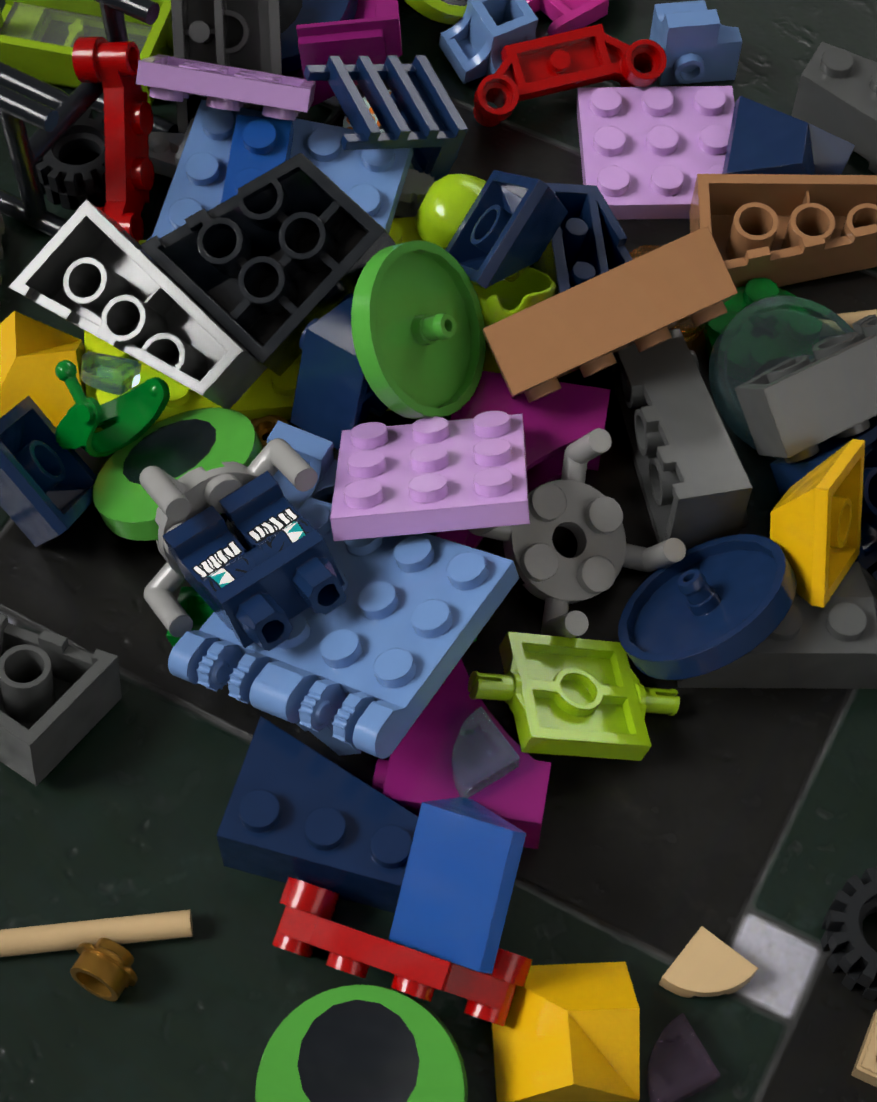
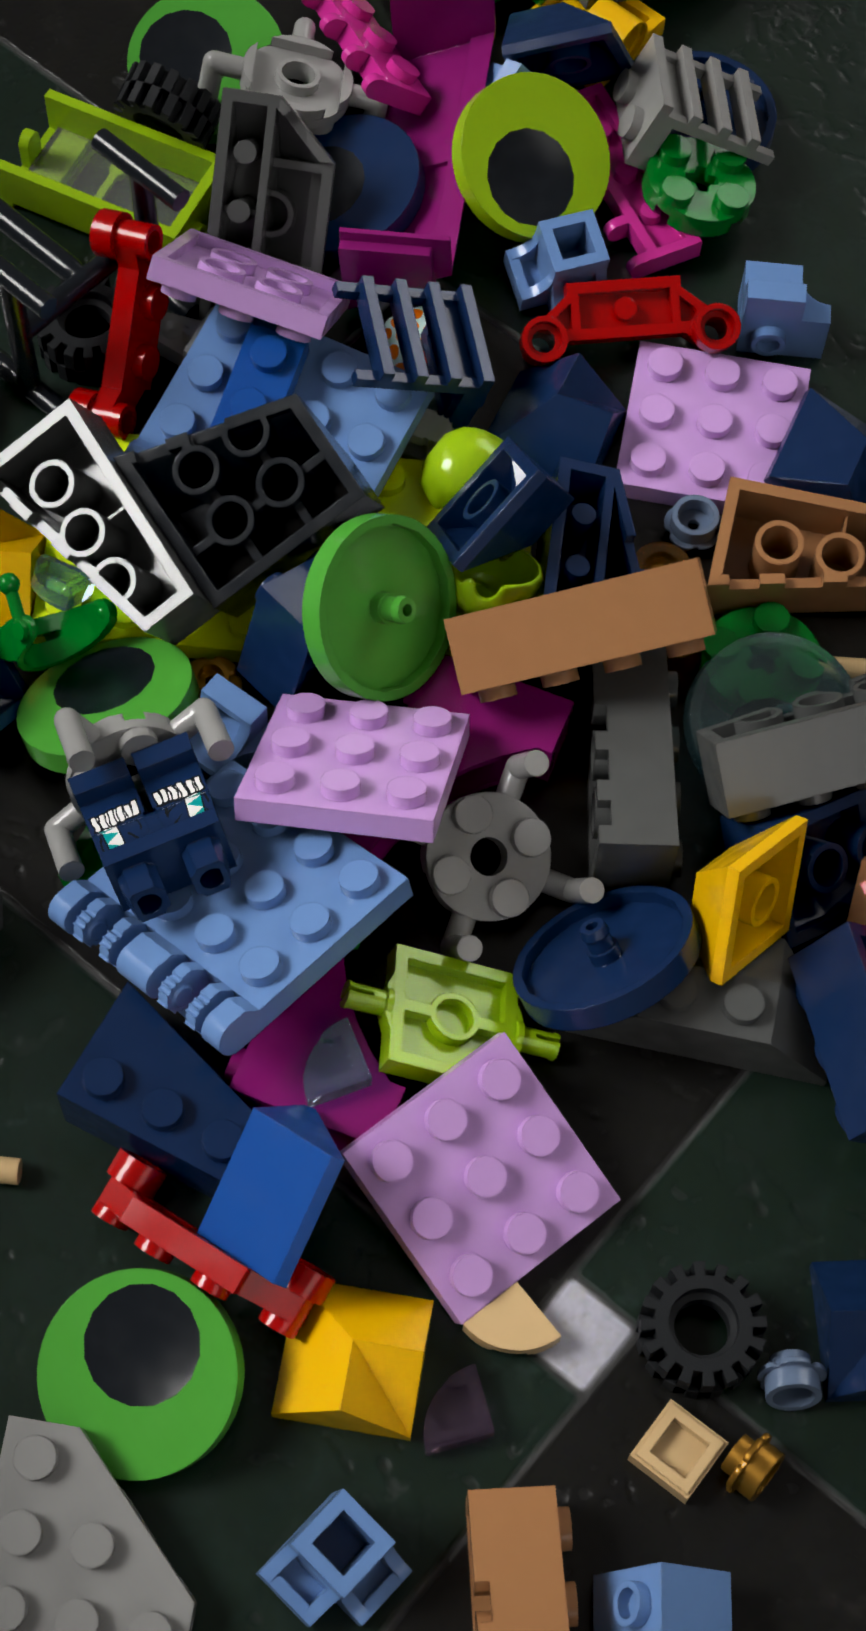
camera: 10 degrees right, 5 degrees up
none -> lavender plate [340,1032,621,1325]
none -> dark blue slope [488,353,627,477]
none -> sand blue plate [664,495,721,551]

